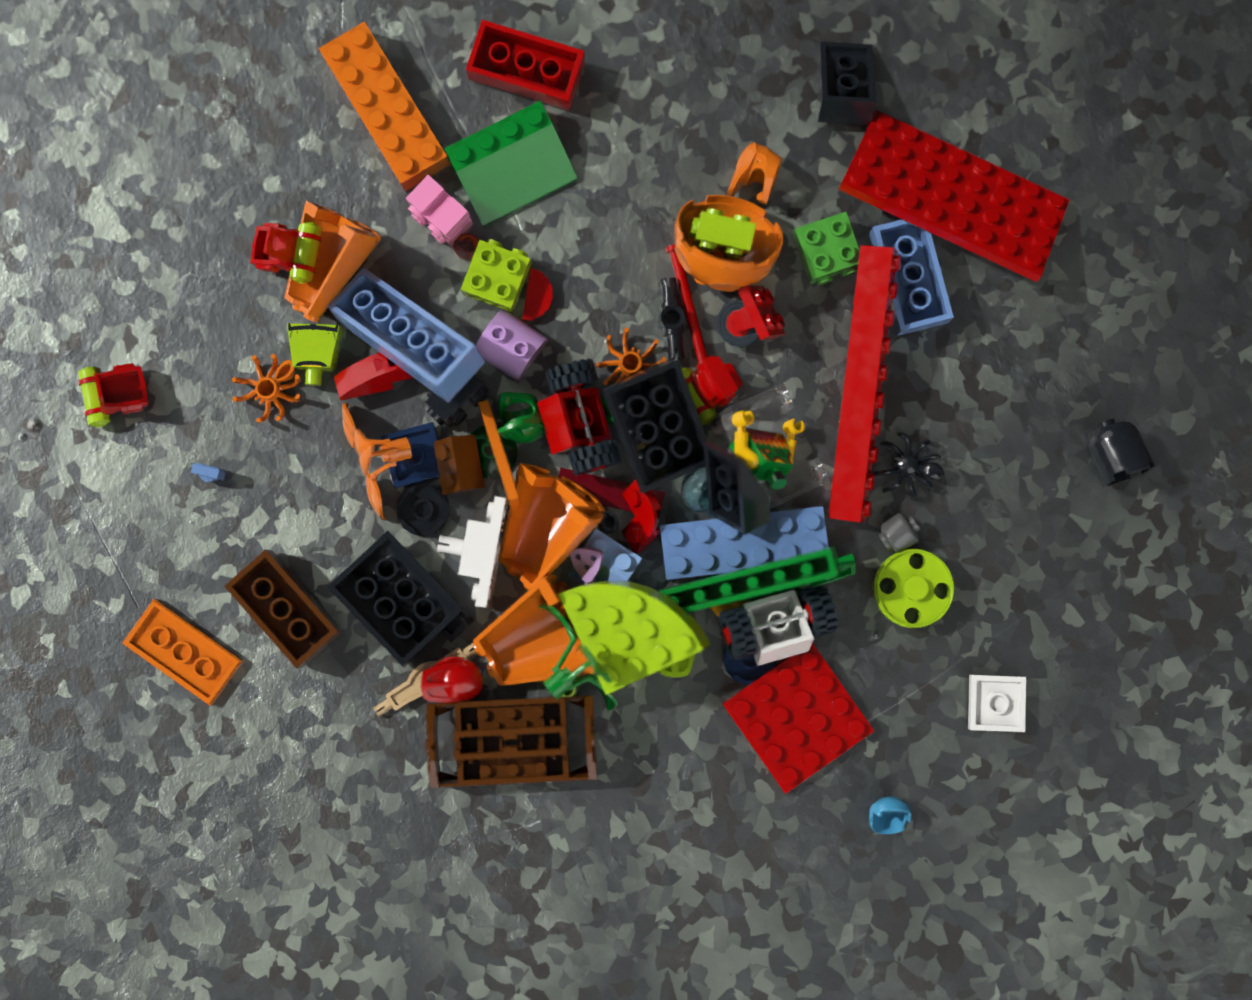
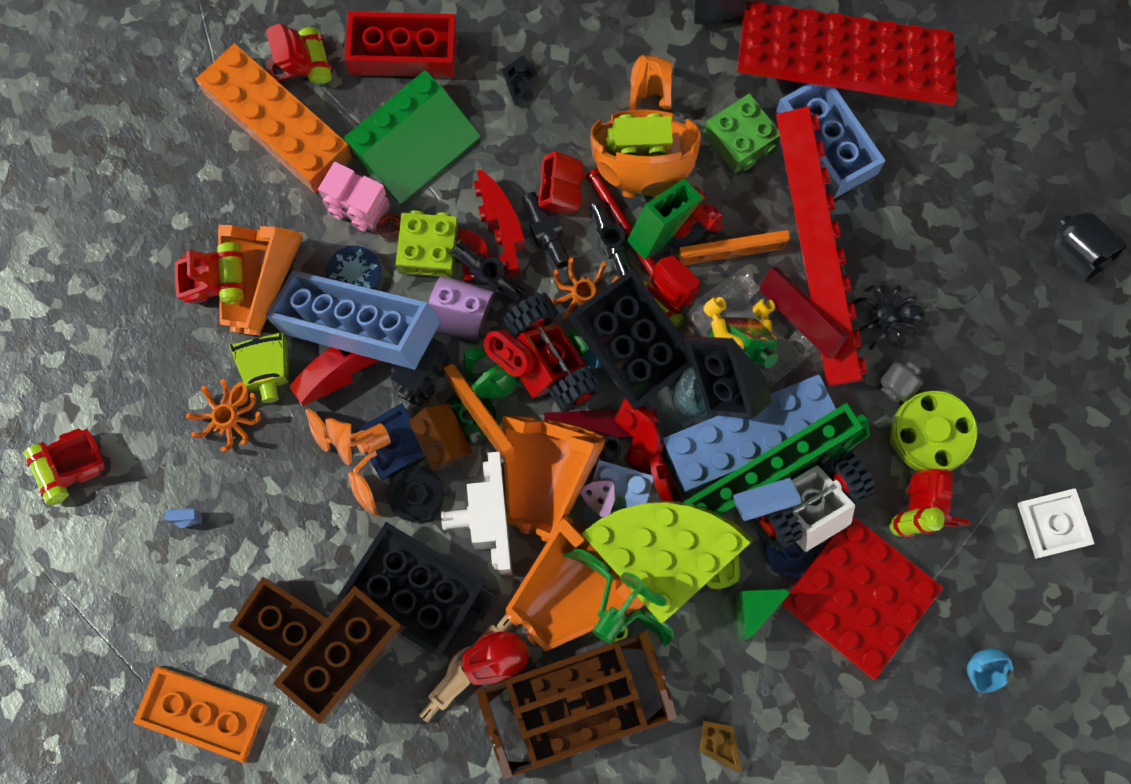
camera: 20 degrees left, 10 degrees down
none -> red piece [266,23,332,85]
none -> reddish brown brick [273,586,405,724]
none -> dark blue tile [326,246,382,290]
none -> black pin [449,239,525,303]
none -> red slope [473,170,525,279]
none -> red plate [484,330,534,377]
none -> black piece [502,56,539,107]
none -> black pin [522,192,569,269]
none -> red brick [538,151,584,216]
none -> green slope [627,178,703,260]
none -> red tile [650,454,681,502]
none -> orange tile [677,230,790,266]
none -> pearl gold piece [699,721,741,773]
none -> medium blue tile [733,478,801,521]
none -> green slope [735,589,790,642]
none -> dark red tile [758,267,848,359]
none -> red piece [889,469,971,537]

